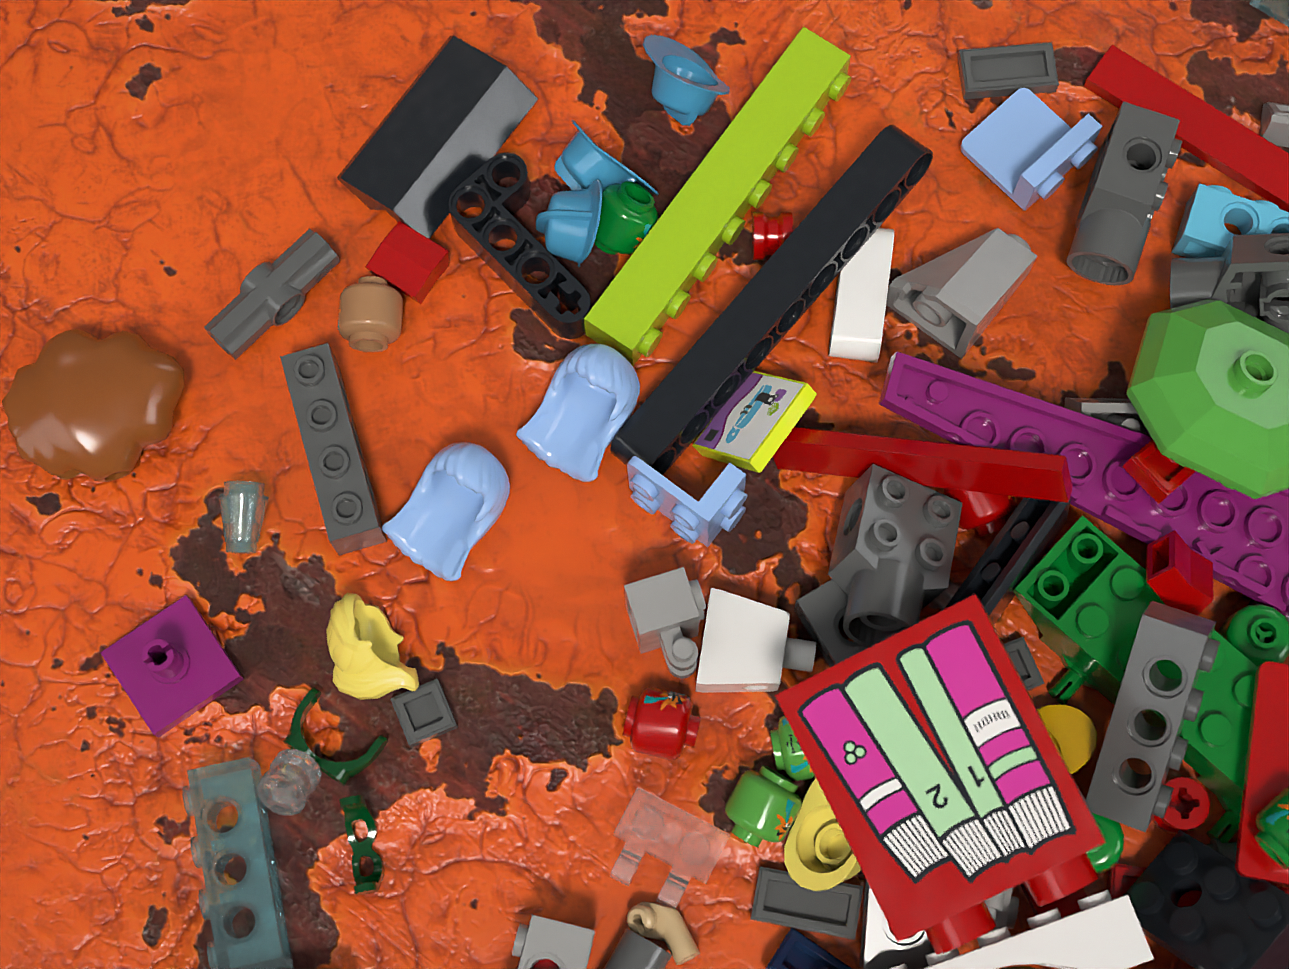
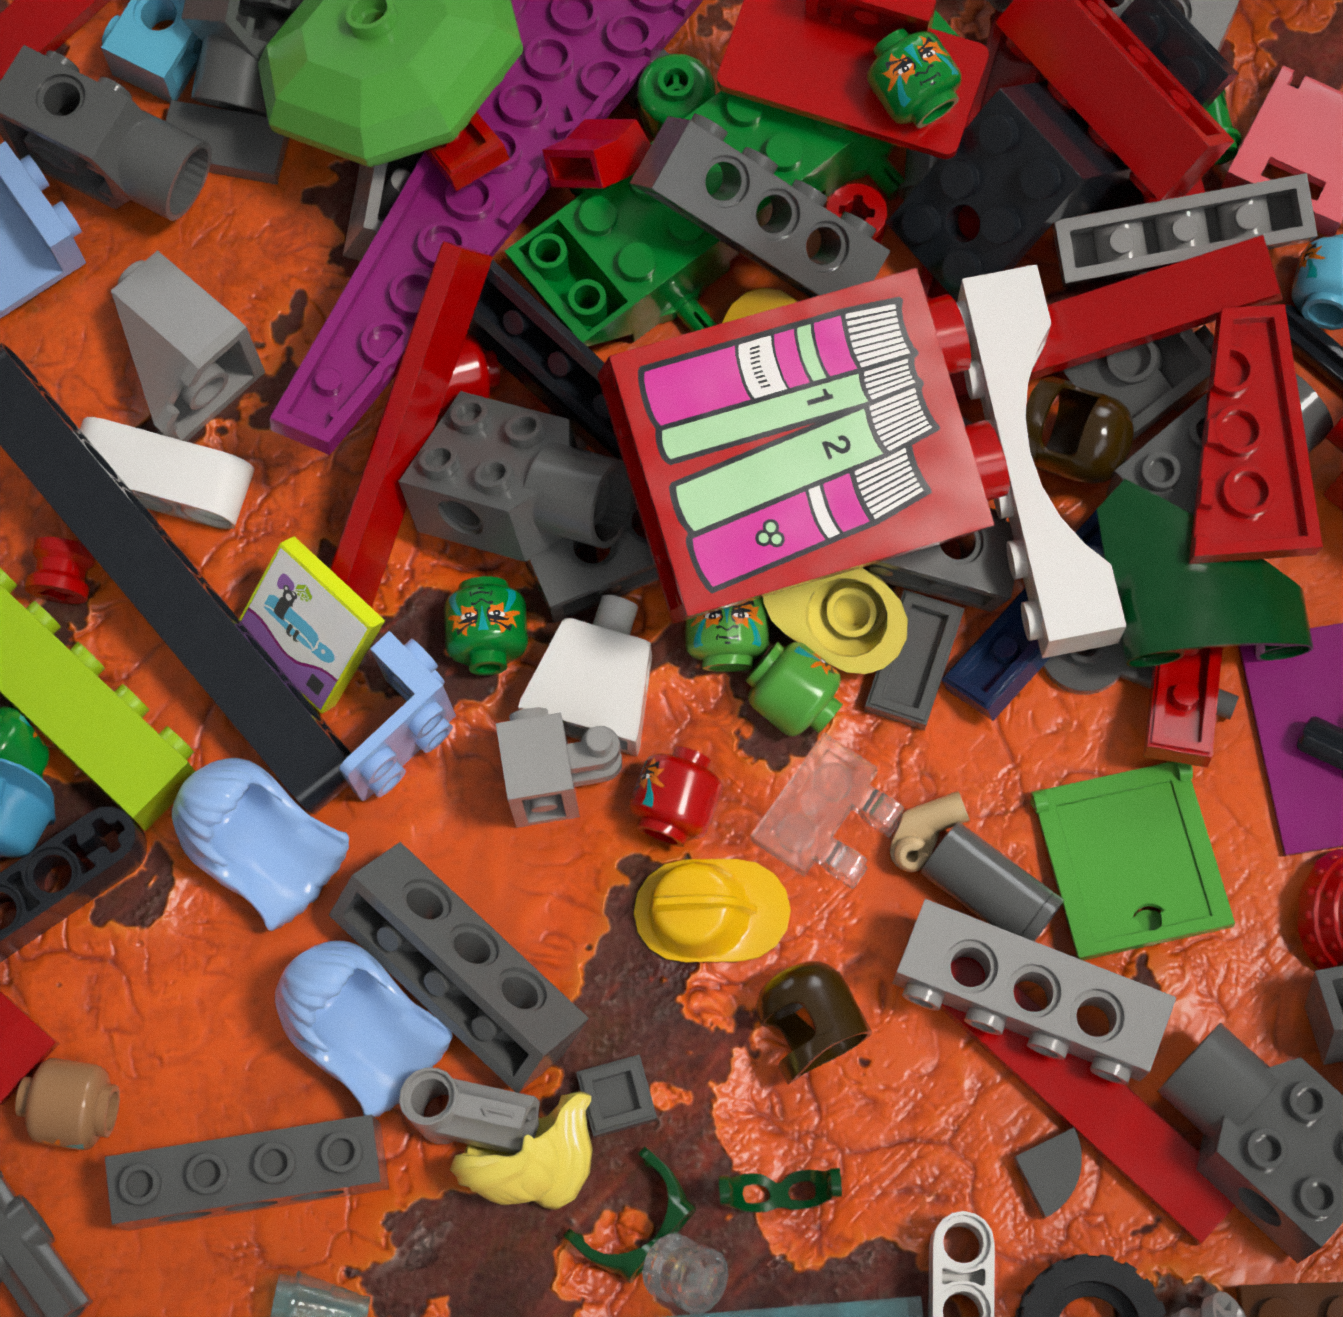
camera: 80 degrees left, 0 degrees up
none -> dark grey tile [166,100,289,185]
none -> dark grey brick [329,842,589,1093]
none -> light grey piece [399,1068,540,1155]
none -> green head [443,576,528,675]
none -> yellow piece [634,859,791,963]
none -> dark brown helmet [756,961,872,1085]

